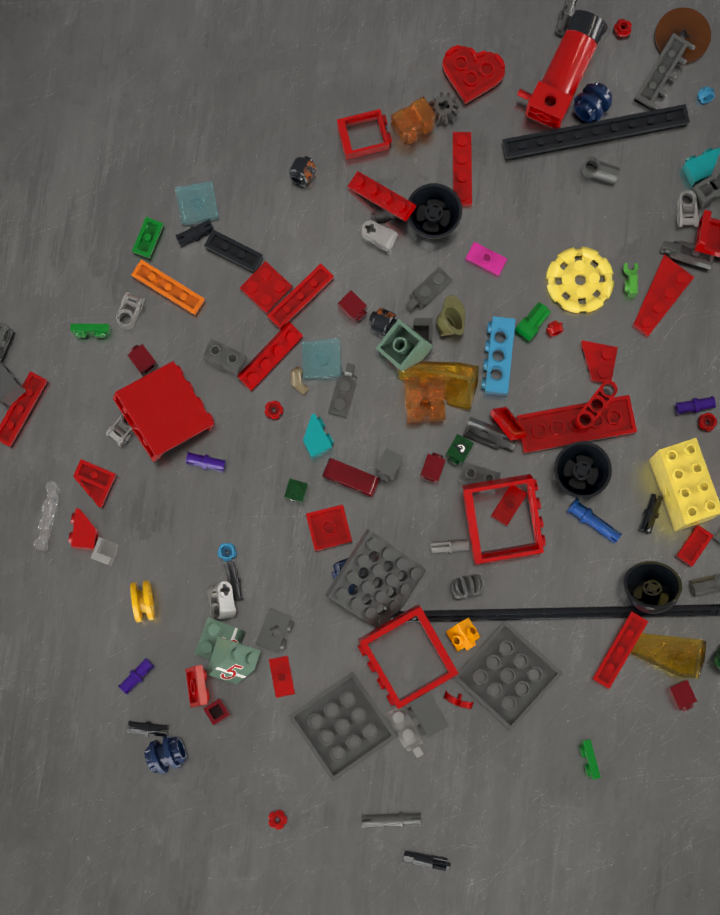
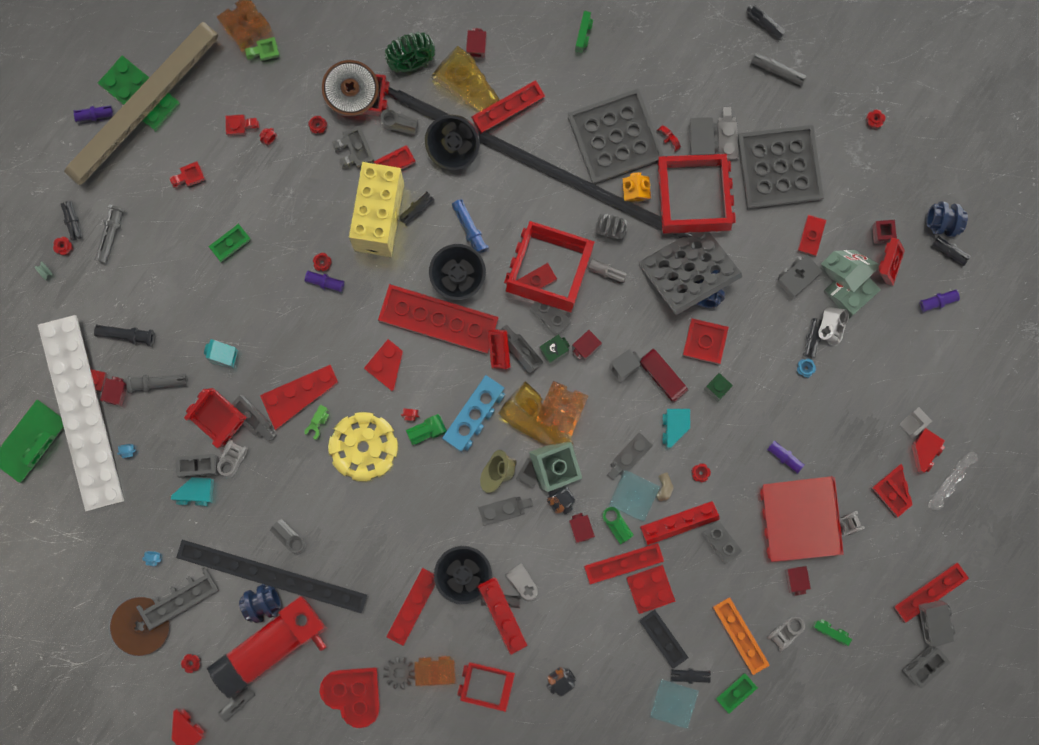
camera: 155 degrees left, 0 degrees up
yellow wheel [130,580,155,623] -> none
dark pink plate [465,242,507,276] -> none
red beam [575,381,618,431] -> none
none -> green piece [602,507,634,545]

